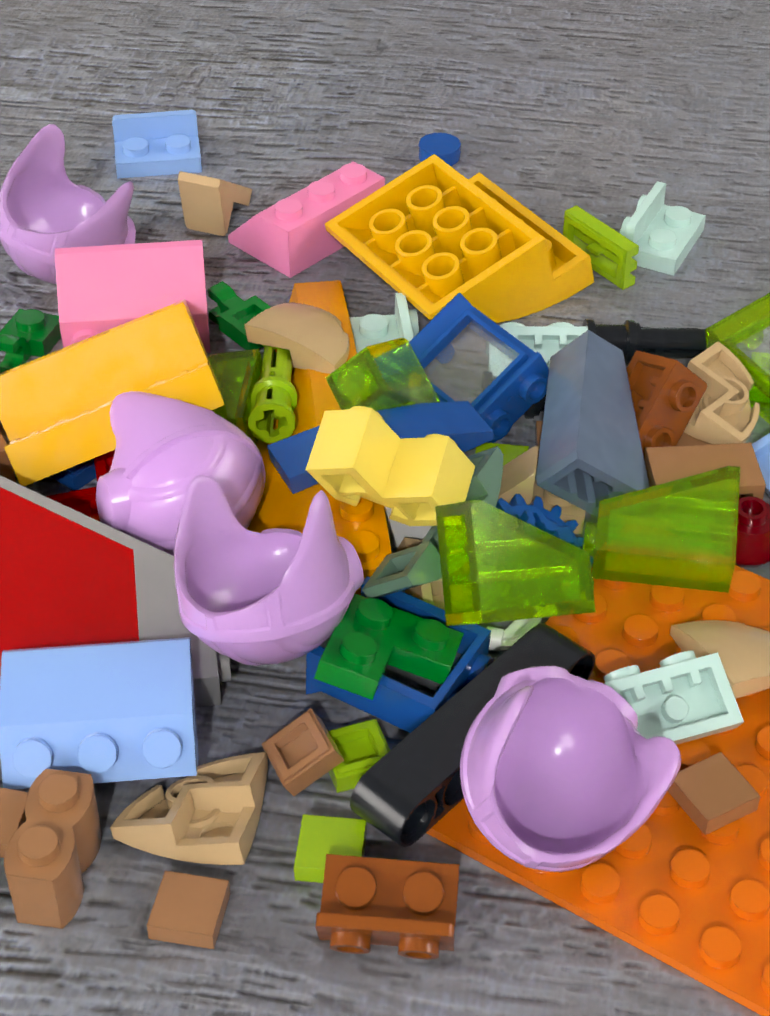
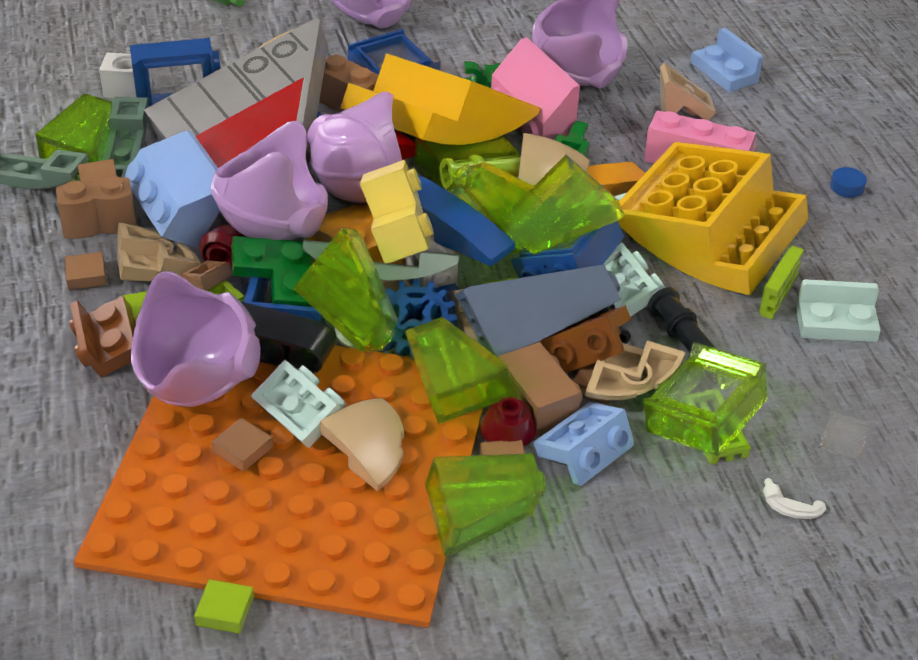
camera: 65 degrees right, 0 degrees up
none -> dark red cone [199,225,246,269]
none -> clear neon green slope [503,154,624,255]

